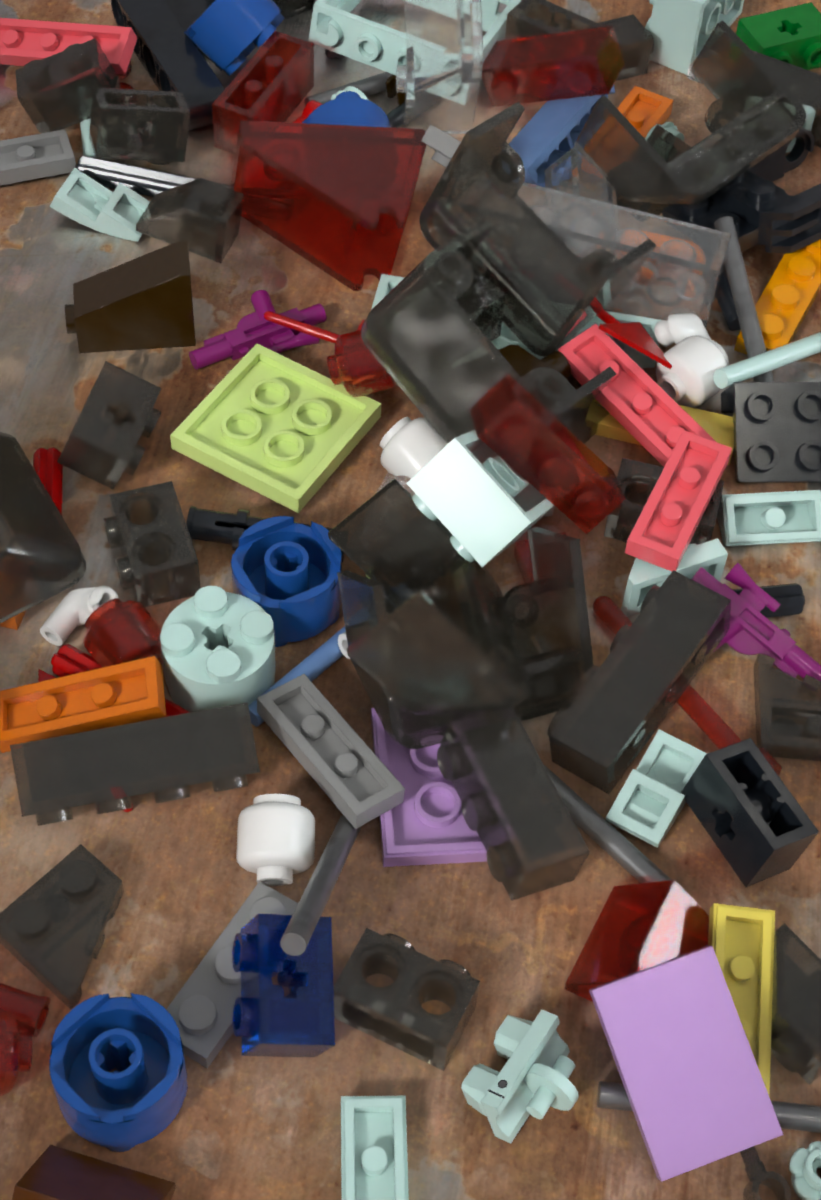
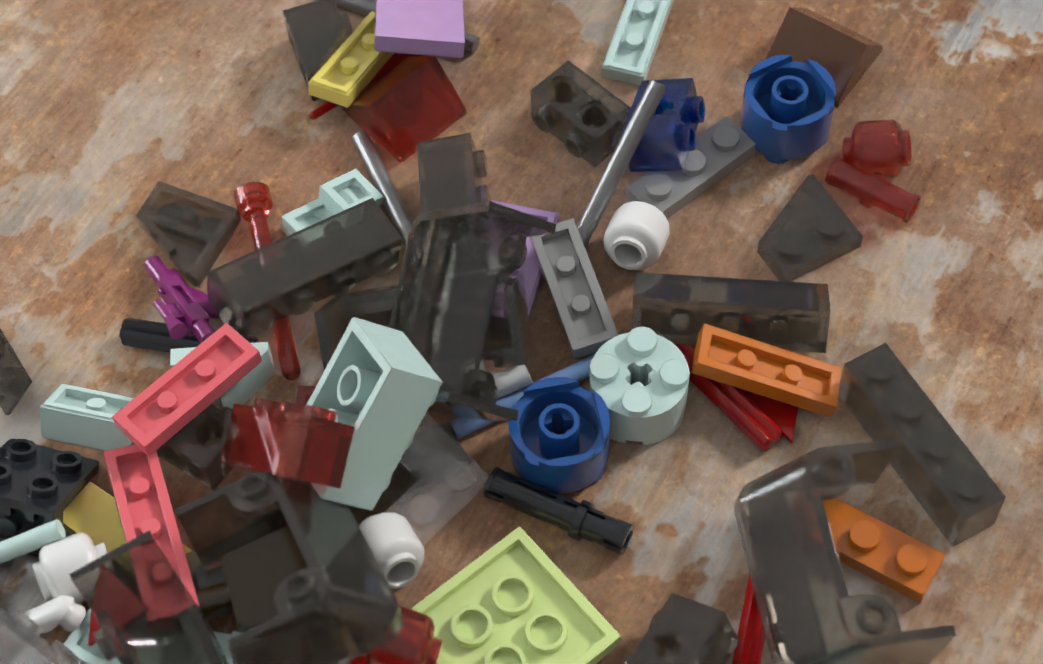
camera: 155 degrees left, 5 degrees up
white arm [40,586,119,646] -> none
clear red head [83,598,163,667] -> none
clear smoke brick [103,481,201,609] -> none
light aqua hips [461,1009,579,1144] -> none
black brick [681,738,819,887] -> none

